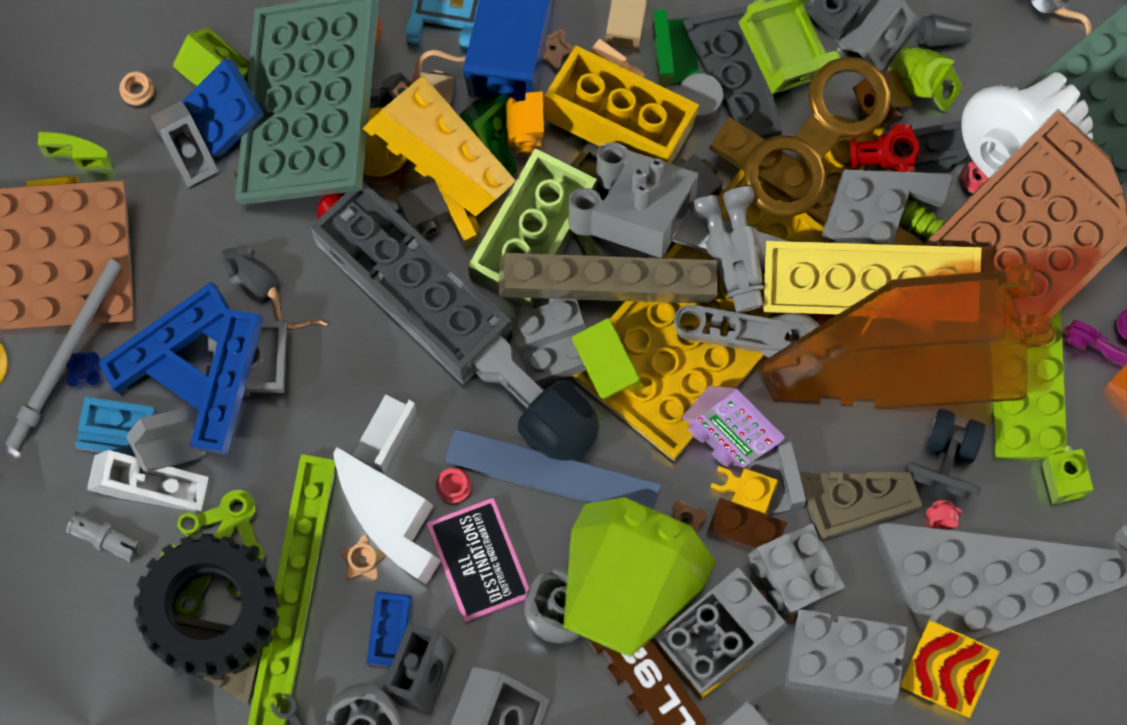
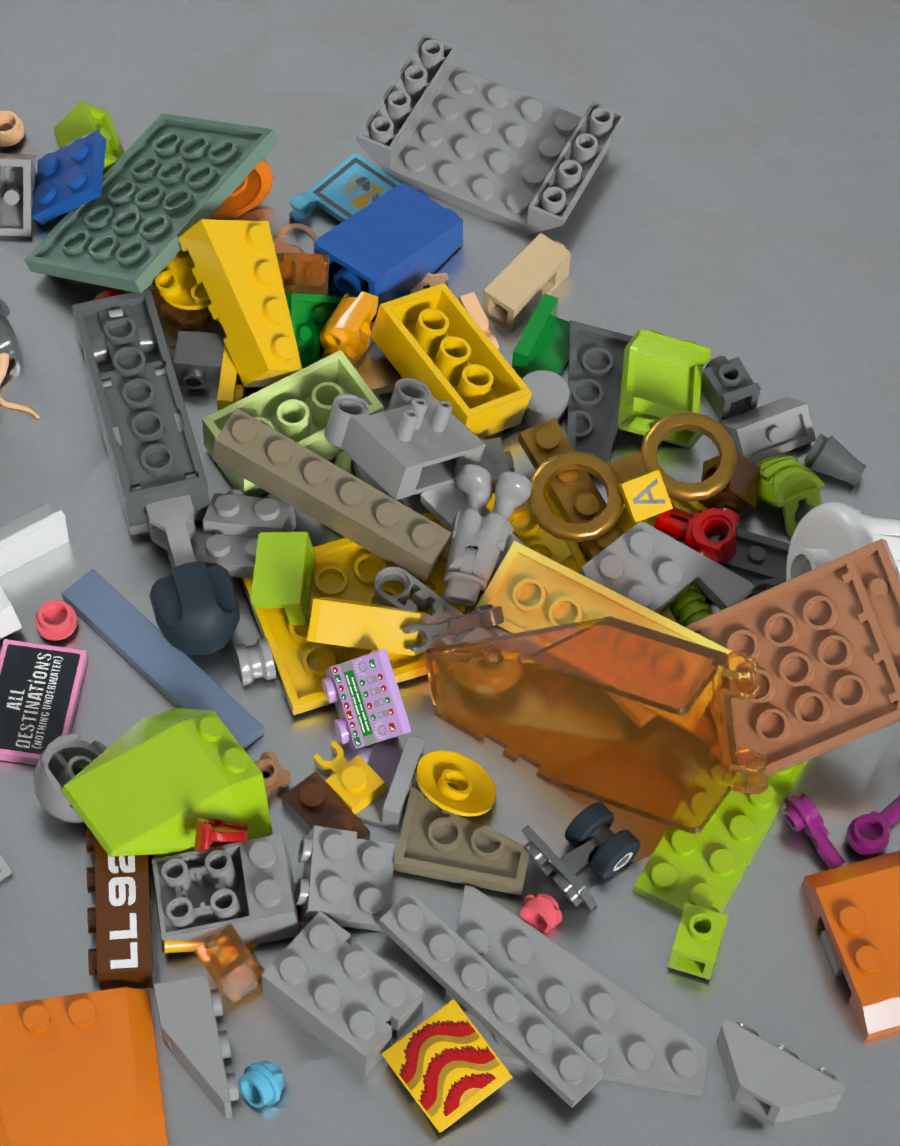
camera: 25 degrees right, 15 degrees down
none -> red piece [194,818,248,852]
none -> clear orange brick [194,924,265,1004]
none -> light grey wheel [233,638,276,686]
none -> clear orange brick [276,253,329,295]
none -> yellow slope [307,597,431,656]
none -> light grey plate [379,891,605,1108]
none -> dark grey piece [402,604,504,653]
none -> yellow dish [415,750,497,817]
none -> yellow tile [618,470,673,523]

